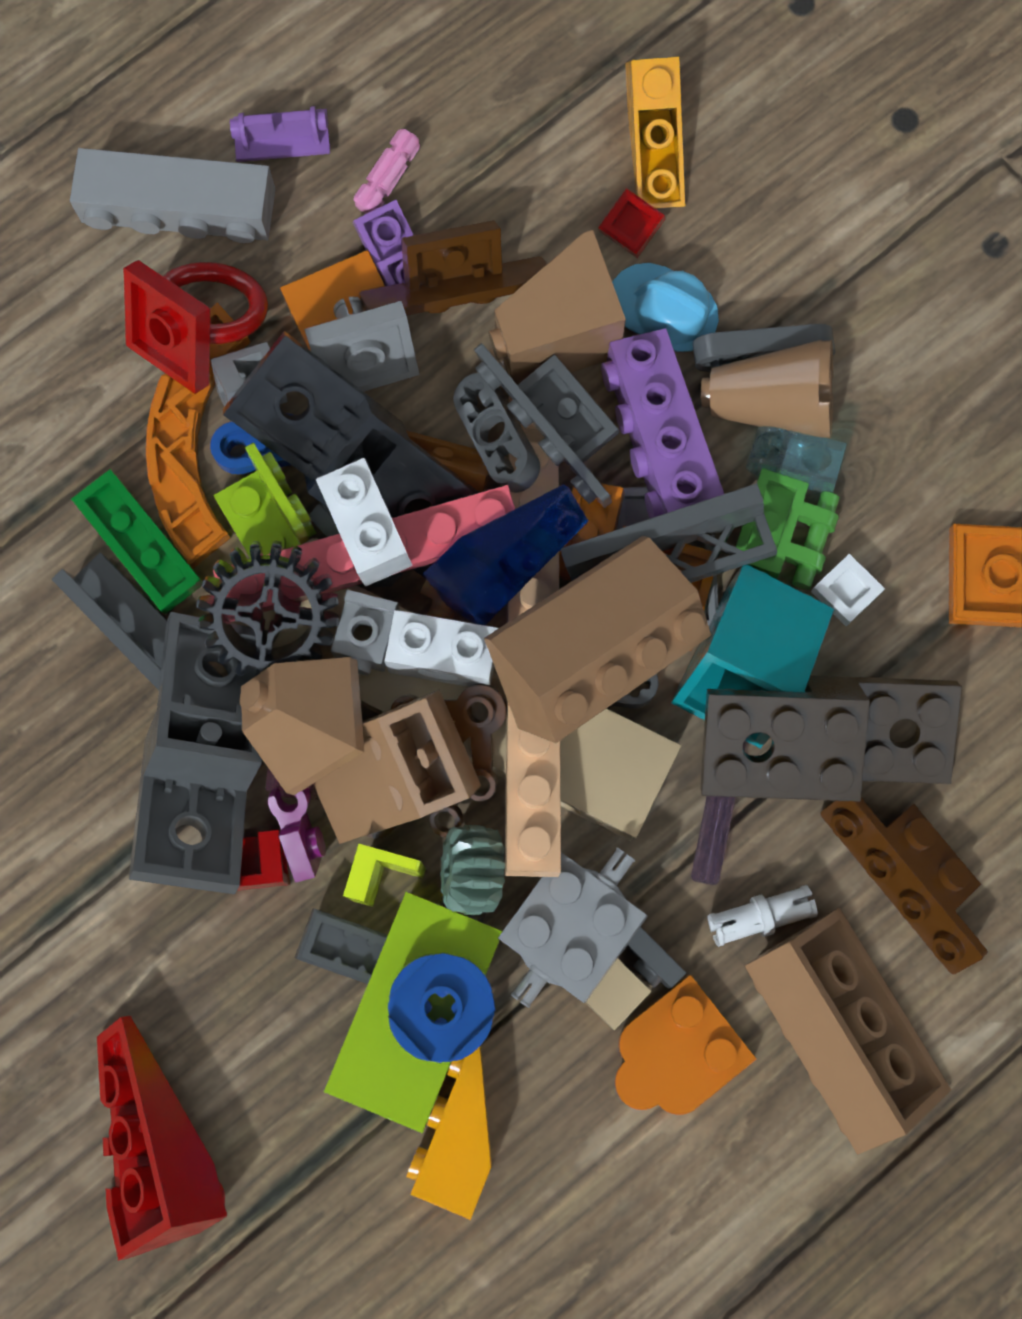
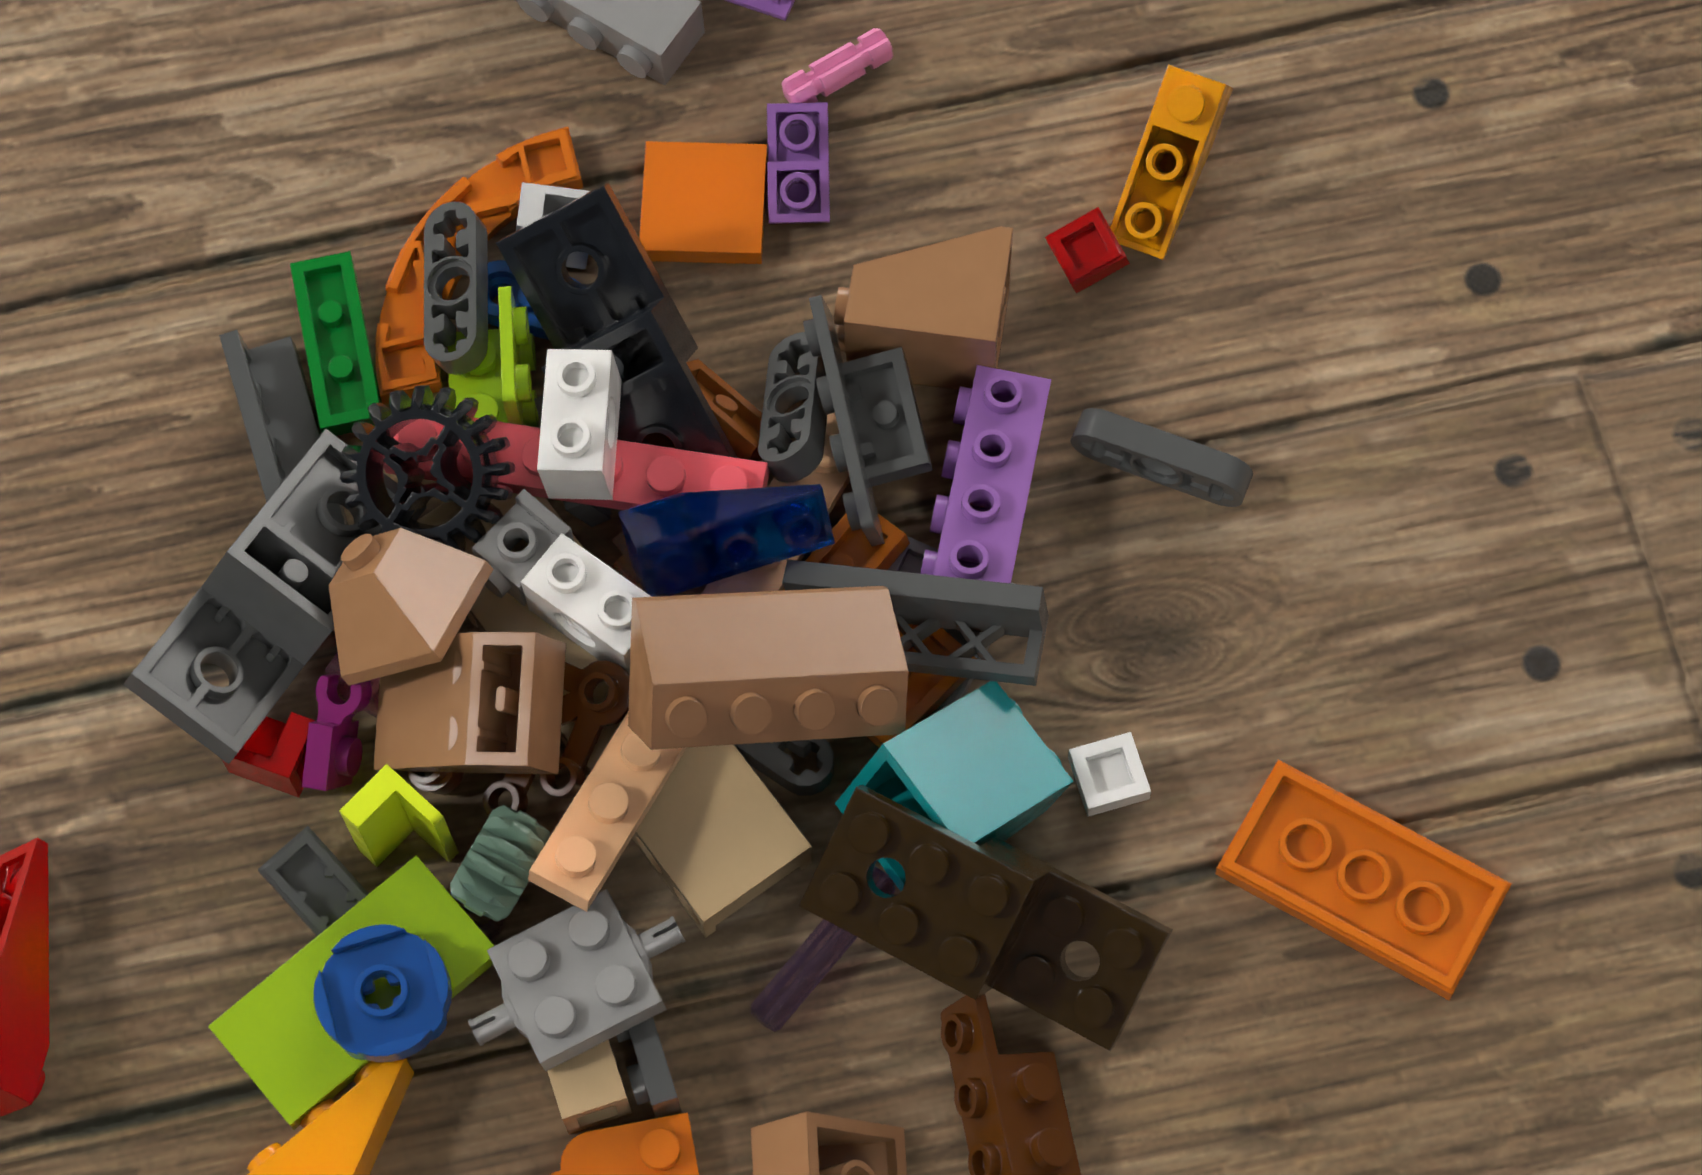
camera: 30 degrees right, 10 degrees down
red tile [123,260,268,394] -> none
light grey tile [304,297,419,392] -> none
reddish brown bracket [359,220,547,316] -> none
medium azure piece [612,263,719,352] -> none
medium nougat cone [701,339,834,440] -> none
white pin [708,885,817,947] -> none
bright green plate [735,468,840,590] -> none
clear light blue leg [746,426,847,497] -> none
none -> dark grey beam [424,202,488,375]

